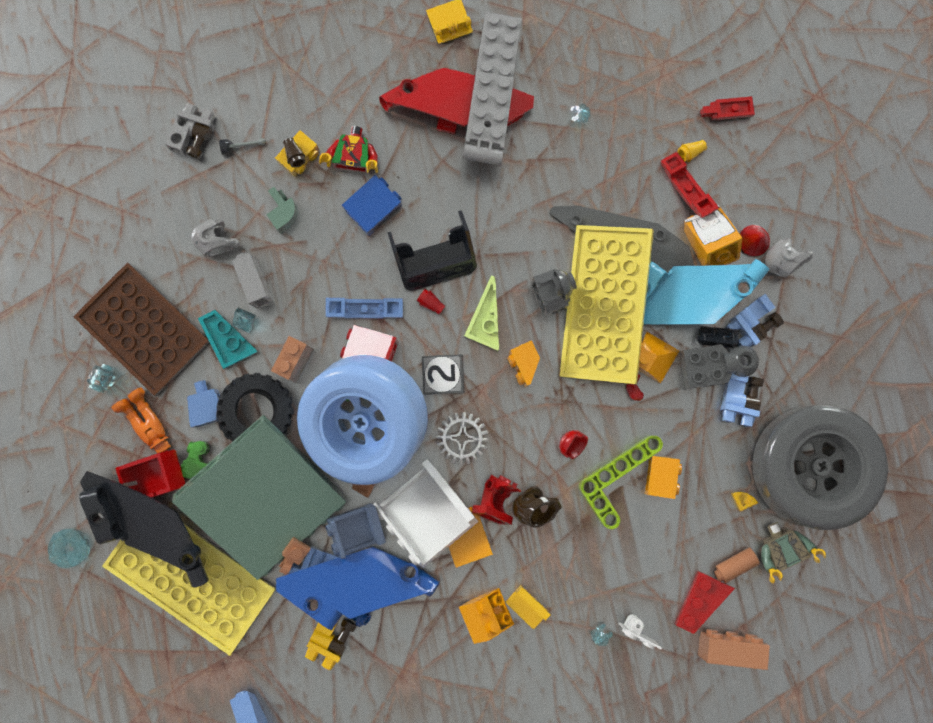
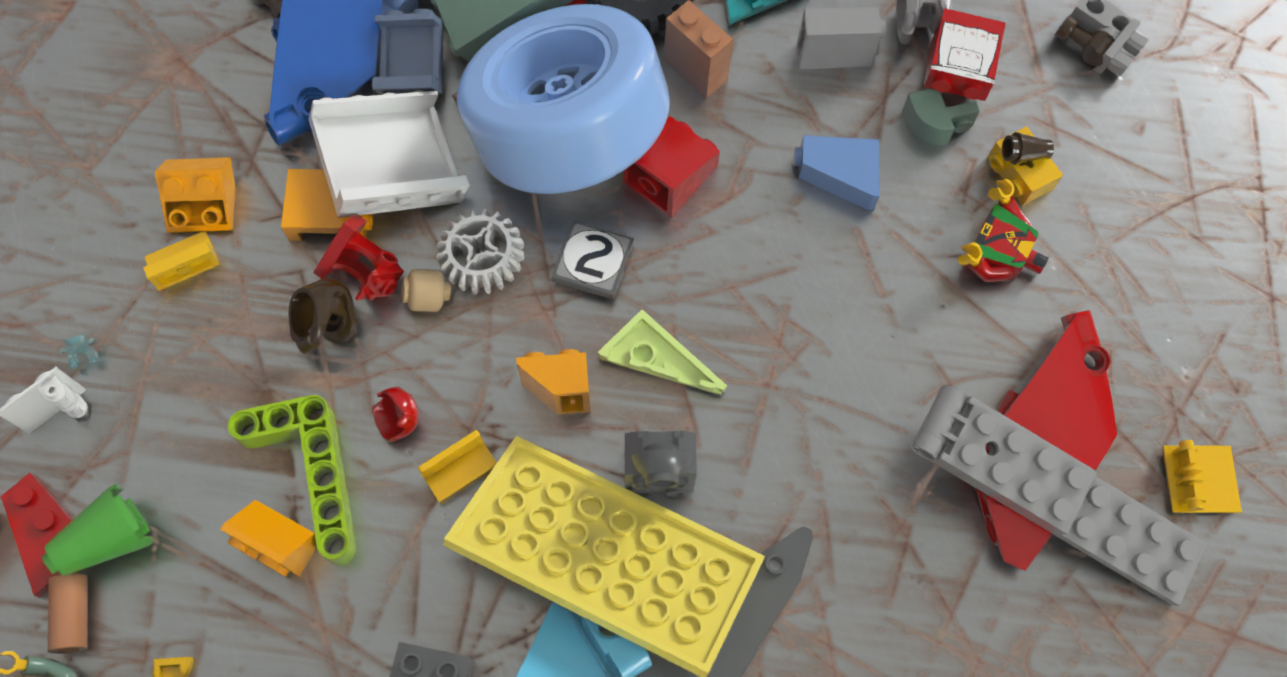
camera: 110 degrees right, 15 degrees down
hinge [219,138,266,155] -> none
clear light blue plate [232,307,256,333] -> none
medium blue slope [326,298,403,319] -> none
blue panel [342,175,402,236] -> none
black windscreen [387,210,477,291] -> none
red cone [416,289,446,314] -> none
clear light blue plate [571,103,590,123] -> none
red arm [626,374,644,401] -> none
light orange slope [638,332,679,384] -> none
none -> bright green cone [42,483,155,576]
none -> tan head [401,269,451,312]
none -> yellow panel [418,430,497,505]
none -> medium blue slope [794,135,880,211]
none -> slope [924,8,1006,101]

